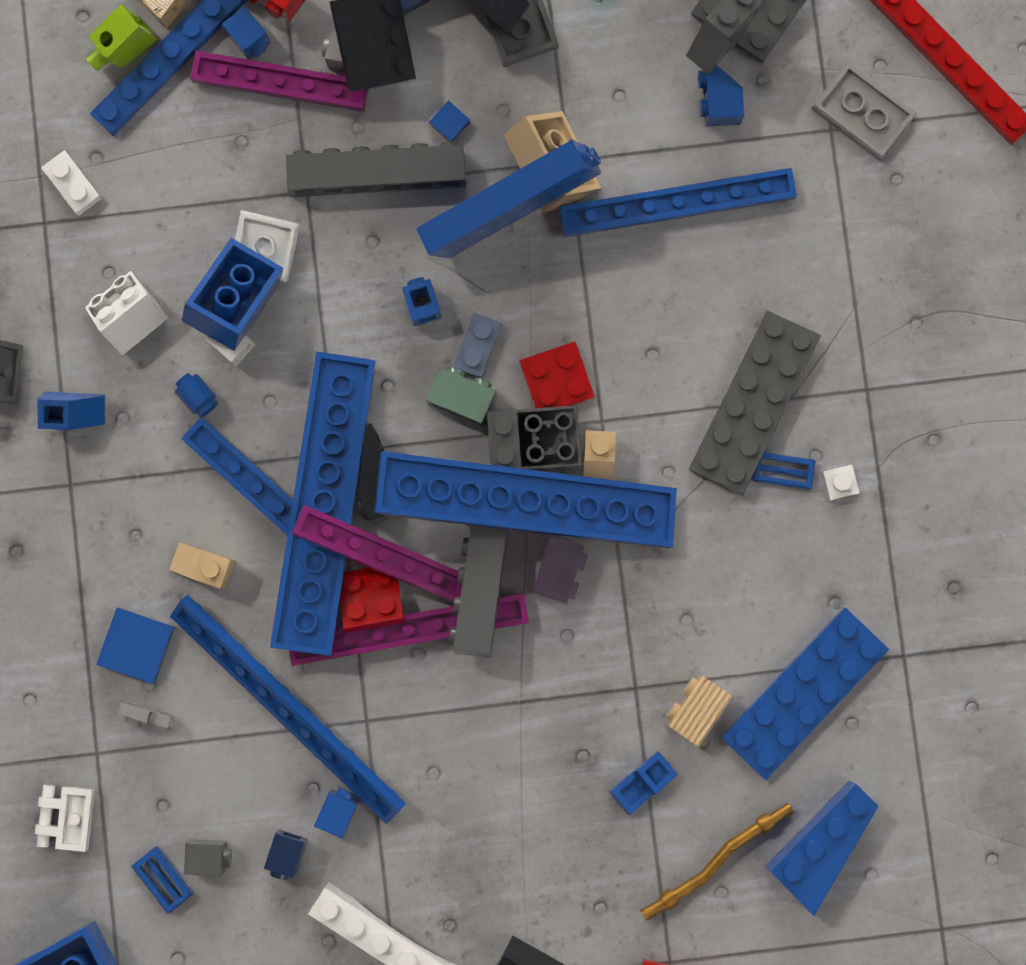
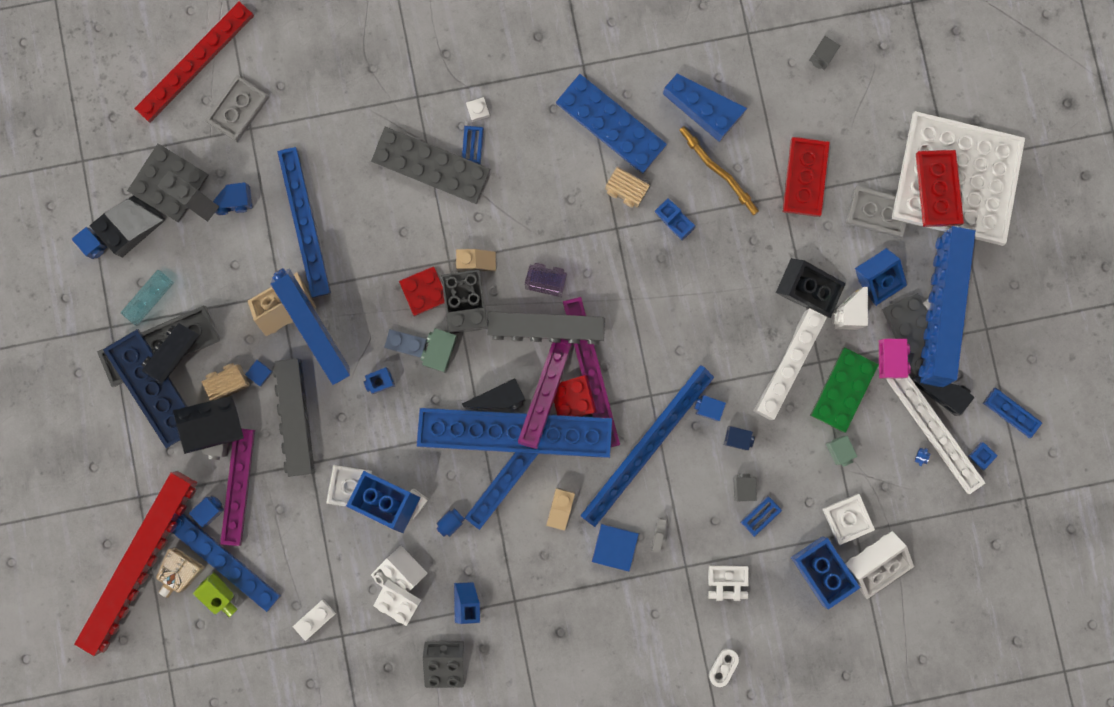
camera: 100 degrees left, 0 degrees up
blue plate [374,451,677,549] -> none
none -> tan brick [201,363,250,401]
none -> white plate [373,580,421,626]

